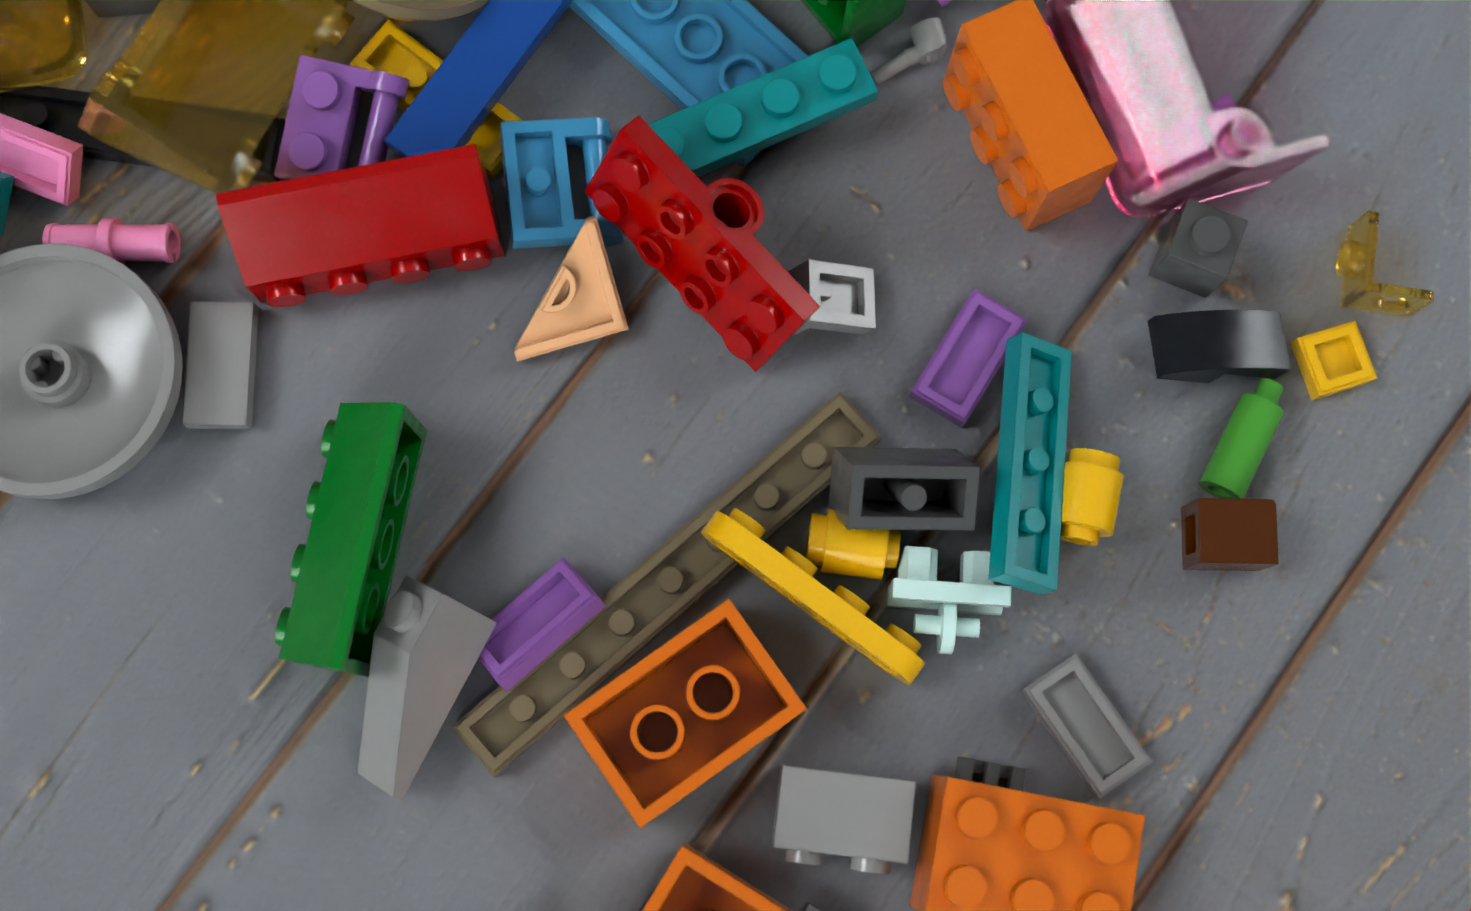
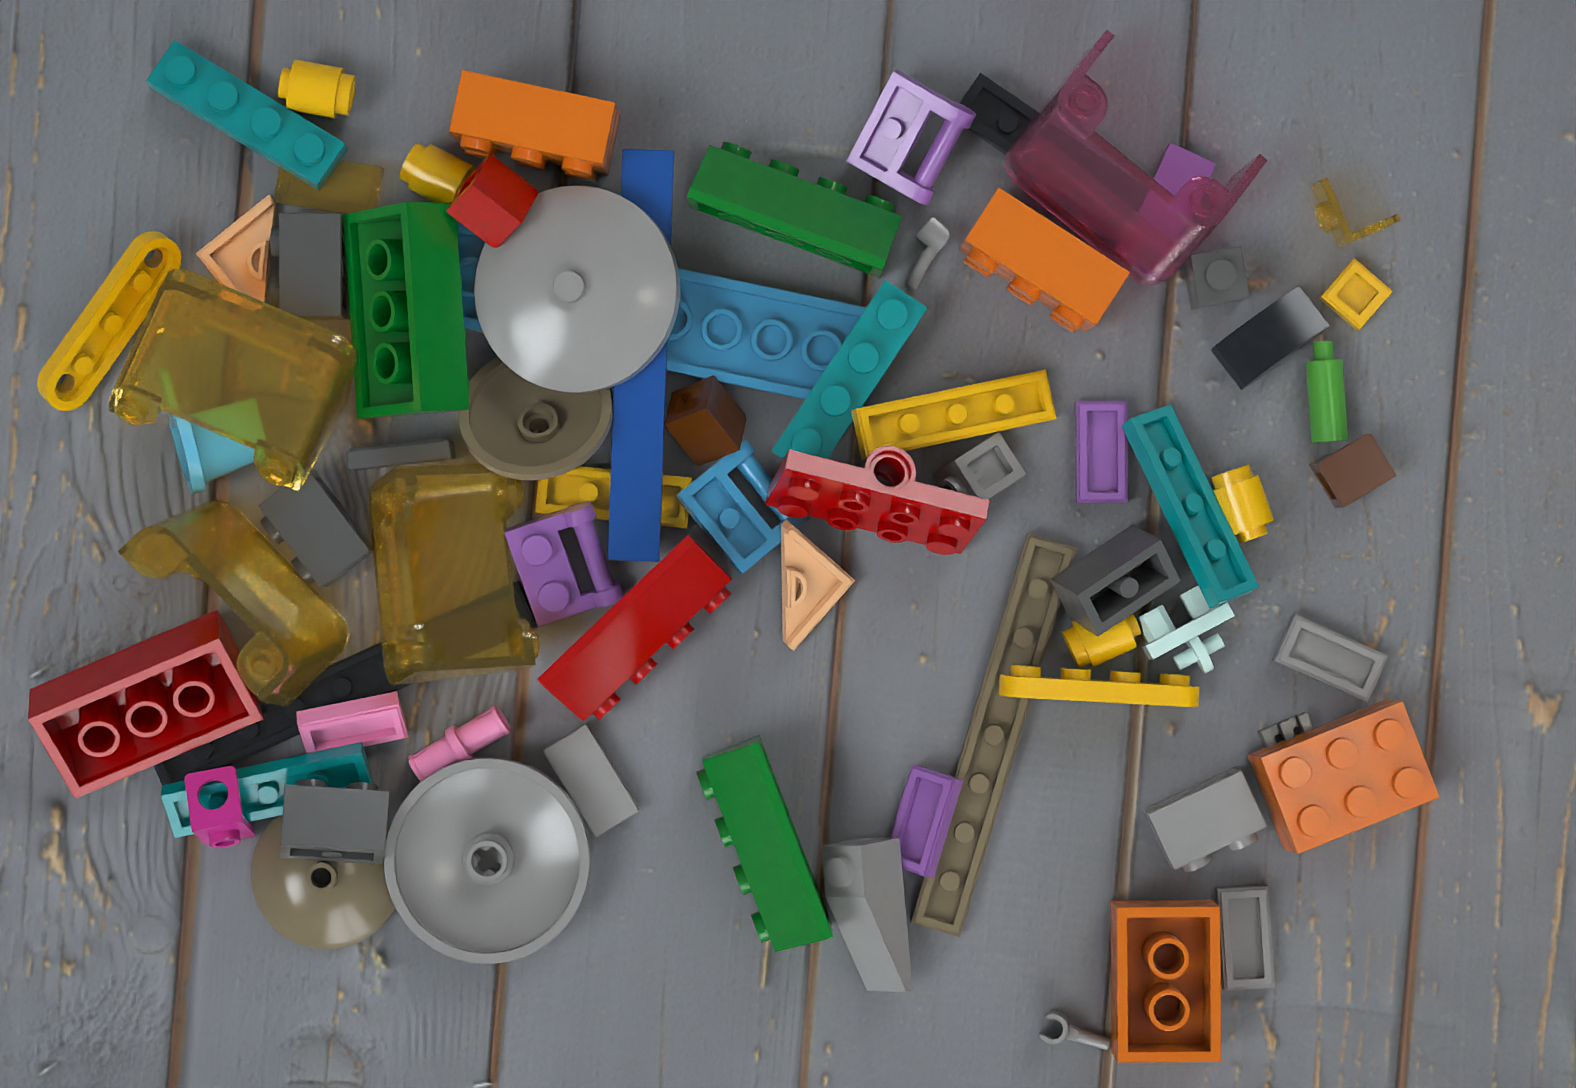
camera: 30 degrees left, 10 degrees up
orange brick [563,599,807,829] -> none
none -> reddish brown panel [664,375,746,466]
none -> yellow tile [851,369,1057,460]

